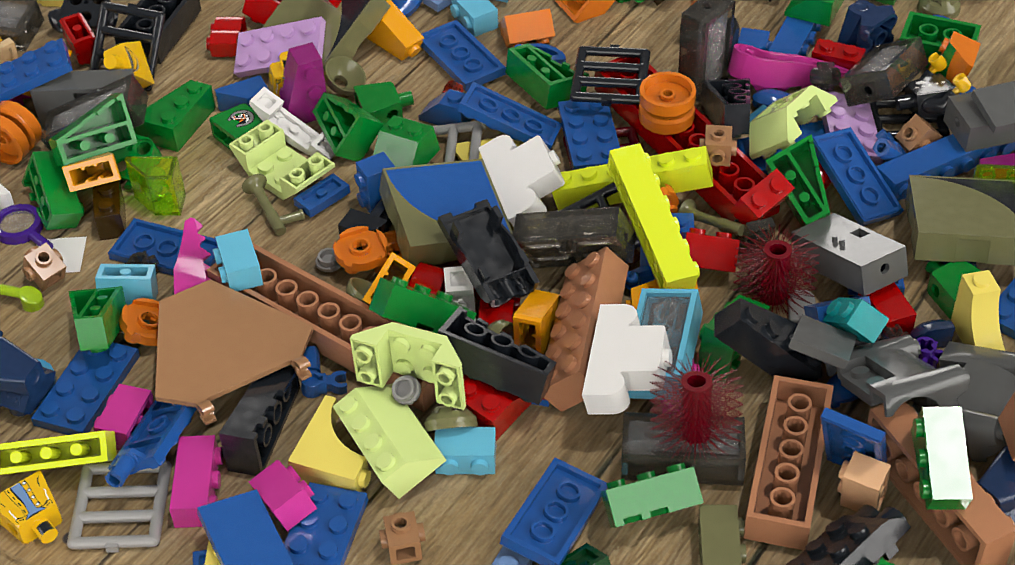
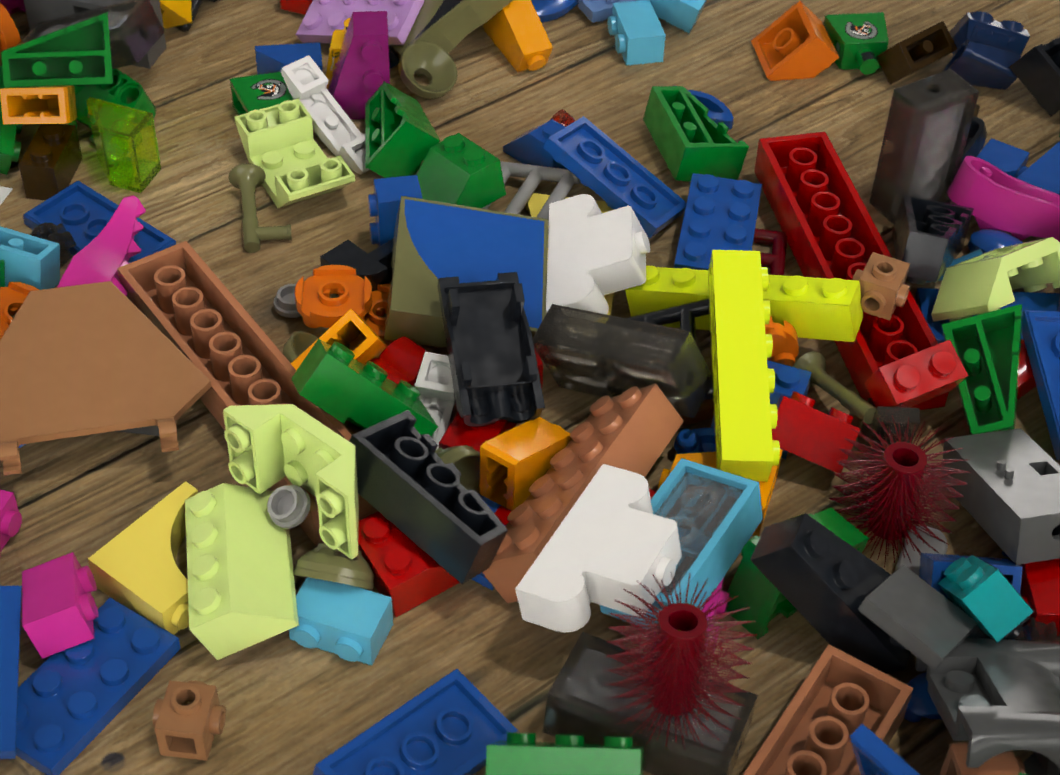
camera: 15 degrees right, 0 degrees up
green wedge [131,80,216,152] -> none
medium azure brick [213,229,263,292] -> none
black wedge [219,367,300,476] -> none
blue plate [293,173,351,218] -> none
blue bar [301,346,347,398] -> none
green torso [353,82,414,125] -> none
blue plate [421,20,506,92] -> none
orange slope [498,8,555,47] -> none
black bar [570,45,651,106] -> none
orange wheel [639,71,696,135] -> none

